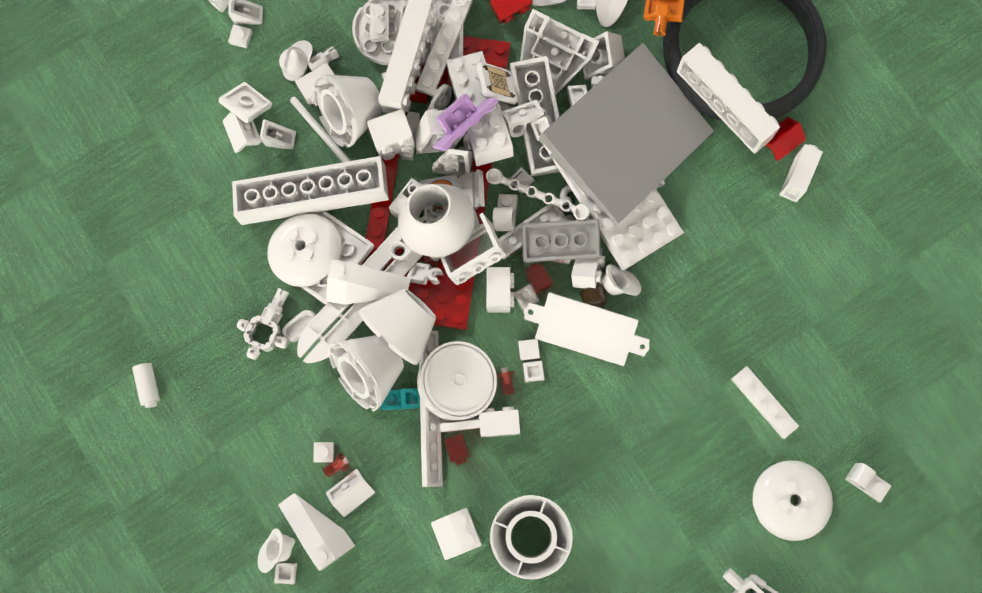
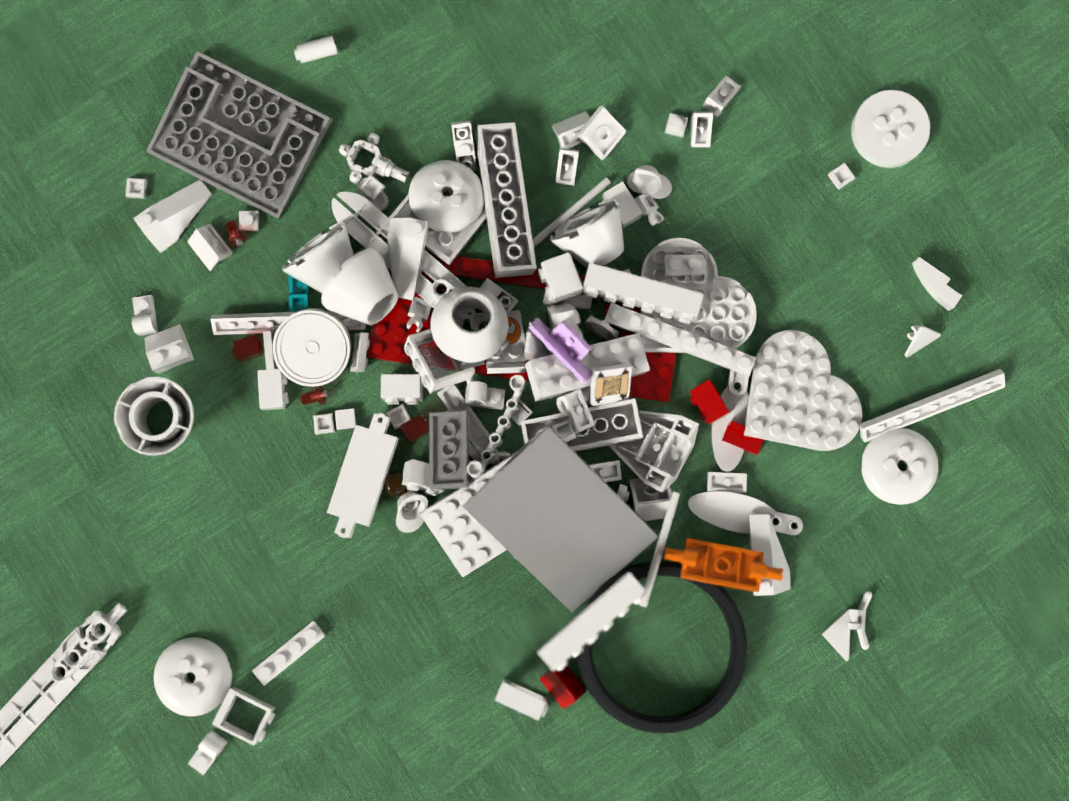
camera: 85 degrees right, 5 degrees up
white piece [258,528,295,573] -> none
none -> white plate [132,295,158,336]
none -> light grey slope [146,51,333,219]
none -> white window [212,687,275,746]
none -> white plate [350,332,370,372]
none -> white tile [358,174,386,202]
none -> white slope [451,121,477,171]
none -> white piece [639,492,680,608]

